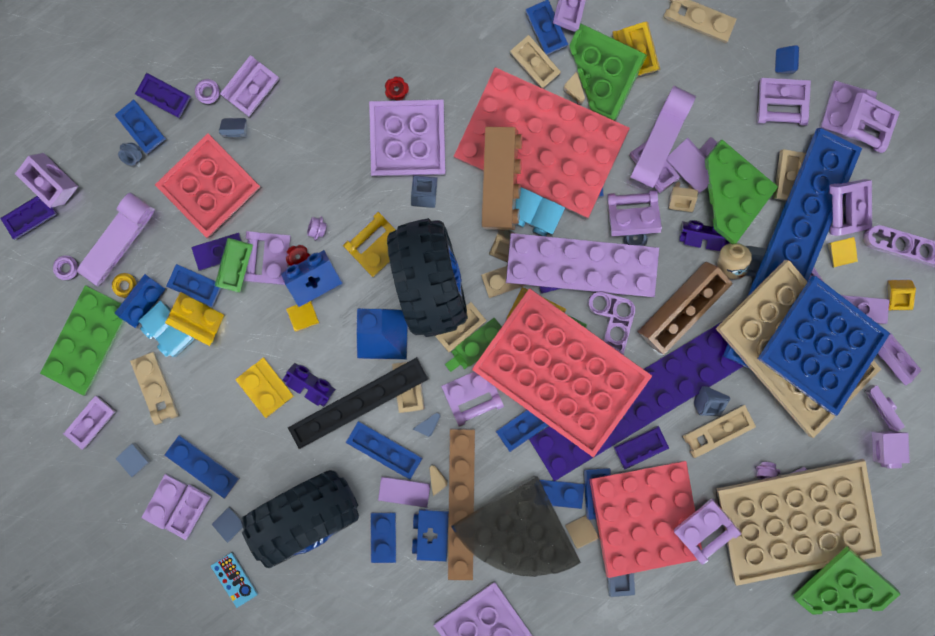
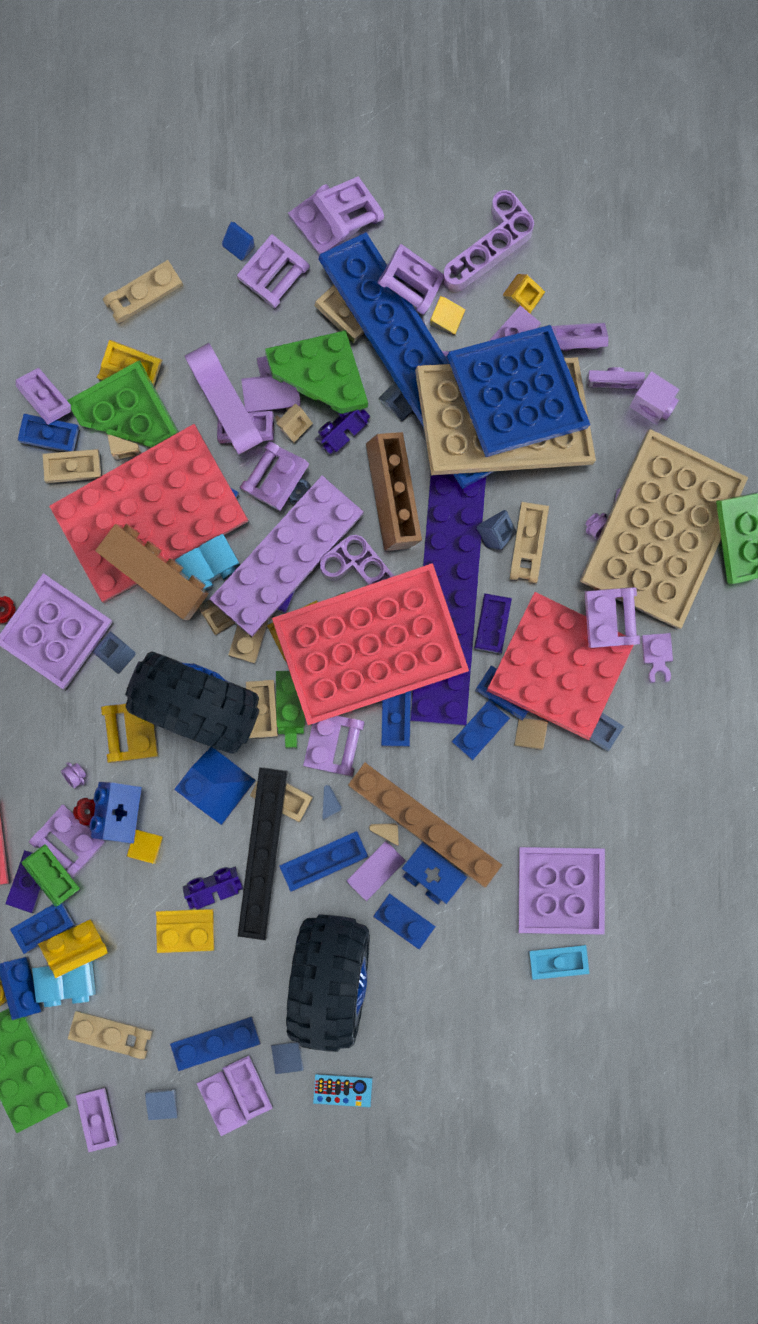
camera: 45 degrees left, 5 degrees down
clear smoke plate [451,476,581,577] -> none
tan head [717,243,752,280] -> none
none -> lavender plate [641,633,673,683]

